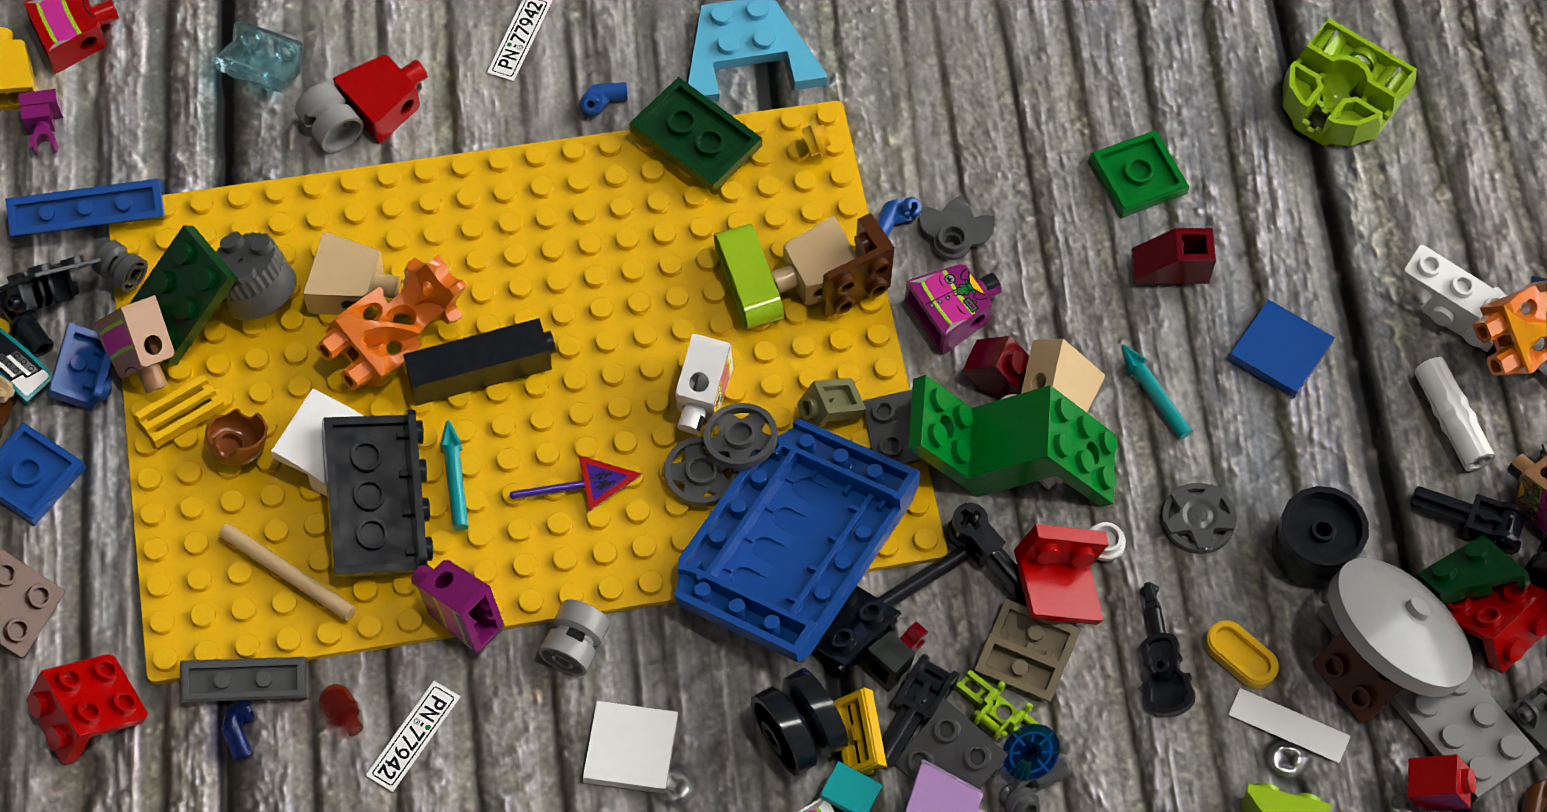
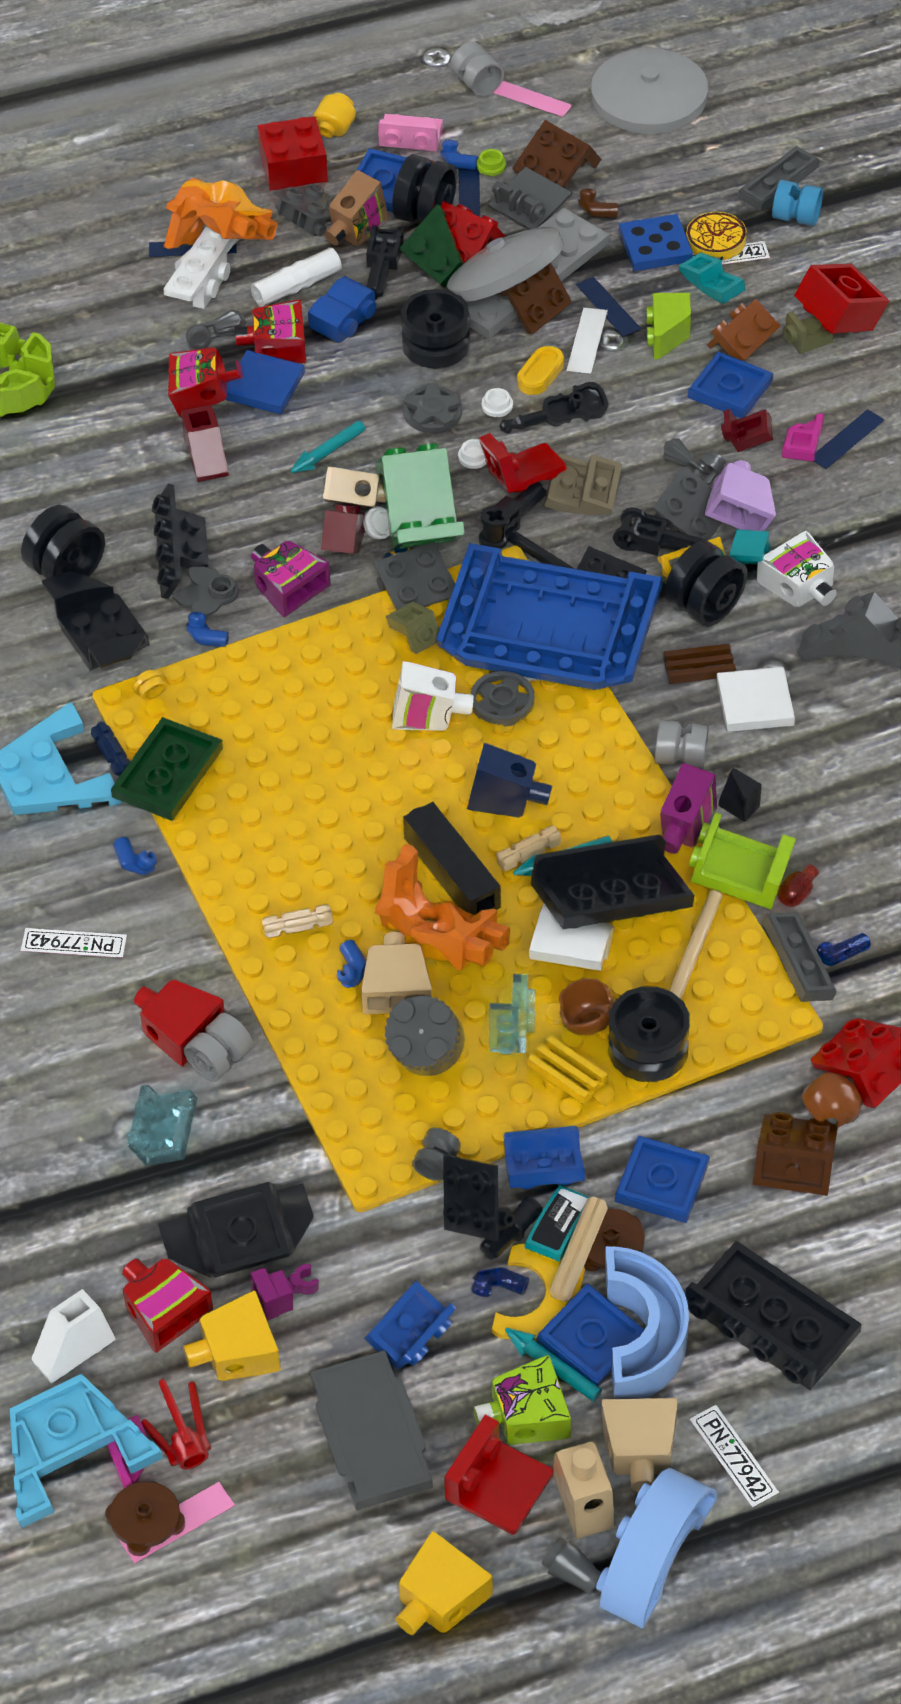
camera: 100 degrees left, 10 degrees down
blue fence [5,178,166,238] -> none
torso [92,295,175,394] -> none
dark green plate [129,225,238,365] -> none
white sticker [365,681,461,792] -> none
piece [509,455,642,512] -> none
dark grey wheel [703,403,778,471] -> none
lime beam [714,224,784,329] -> none
tan torso [771,216,857,305] -> none
reddish brown bracket [821,213,895,318] -> none
pearl dark grey piece [862,621,928,692] -> none
lime piece [955,669,1053,750] -> none
piece [1003,724,1061,781] -> none
green tile [1089,130,1189,218] -> none
red brick [1408,754,1476,812] -> none
none -> black wheel [21,504,105,579]
none -> black piece [42,571,150,671]
none -> dark blue axle [91,722,130,777]
none -> black bracket [152,483,209,599]
none -> black piece [158,1182,314,1278]
none -> red torso [168,348,243,417]
none -> dark grey piece [186,310,246,350]
none -> red torso [235,300,306,363]
none -> tan axle [262,904,333,938]
none -> blue brick [308,276,377,343]
none -> blue arm [337,940,367,988]
none -> dark blue torso [467,743,552,818]
none -> white plate [481,388,513,417]
none -> clear light blue bracket [489,974,535,1054]
none -> tan axle [496,826,561,871]
none -> dark blue sticker [575,276,641,337]
none -> black wheel [608,986,690,1082]
none -> reddish brown tile [663,643,736,684]
none -> lime panel [688,812,796,909]
none -> black slope [719,768,762,822]
none -> dark orange hair [802,1072,862,1127]

